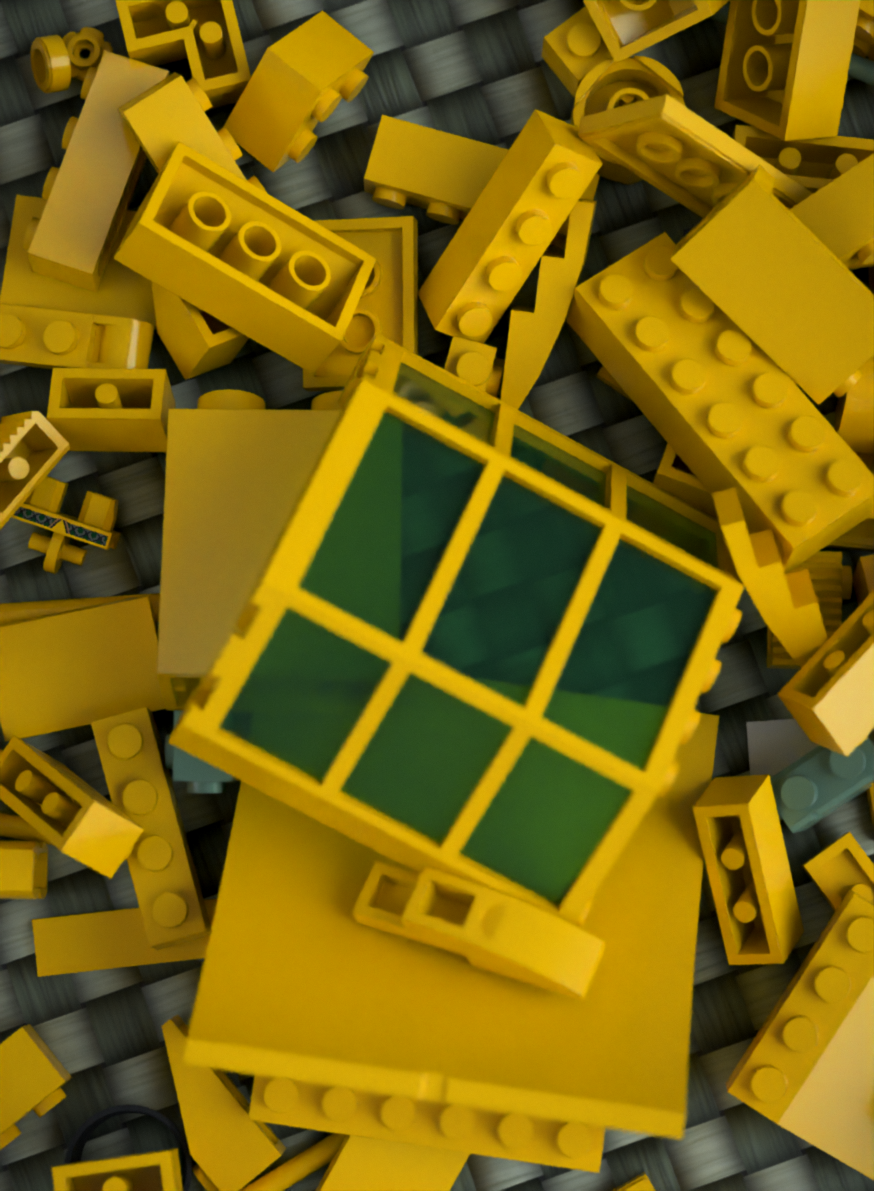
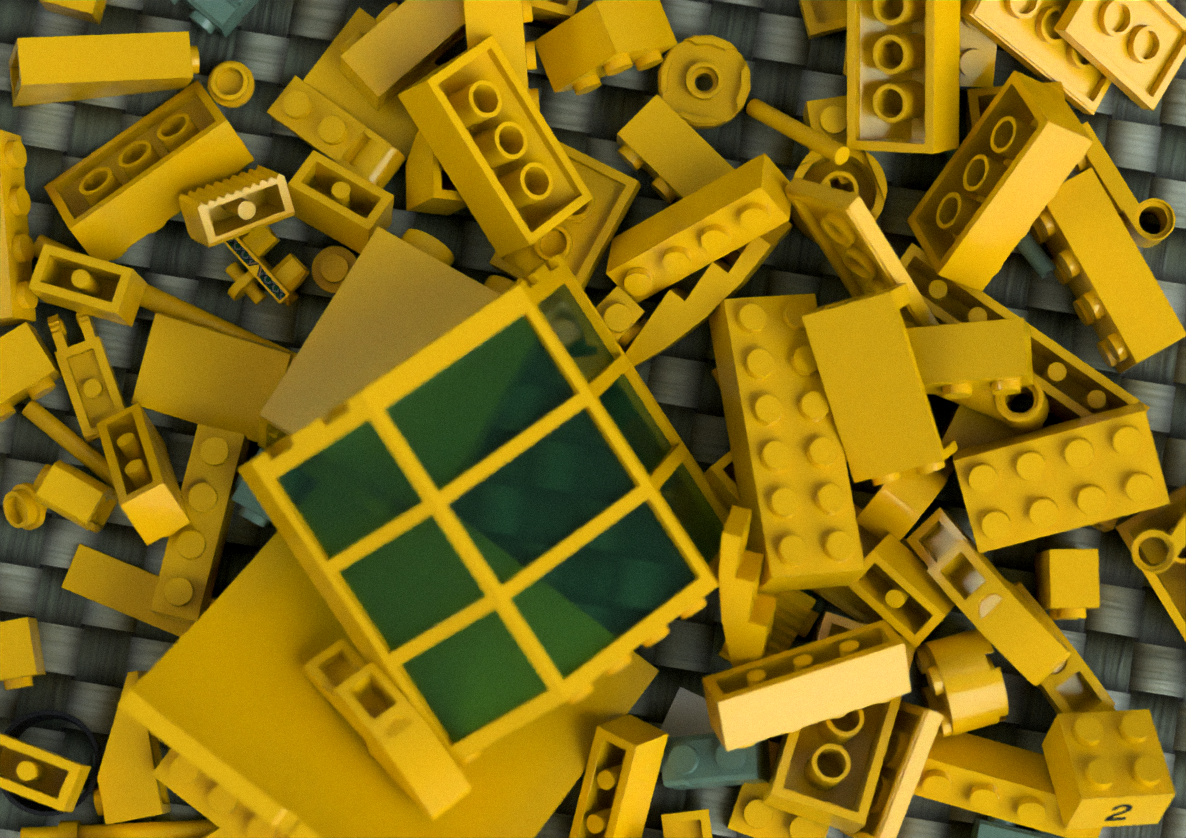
camera: 30 degrees right, 0 degrees up
none -> yellow plate [312,246,357,294]
none -> yellow plate [658,35,751,129]
none -> yellow bar [746,98,850,165]

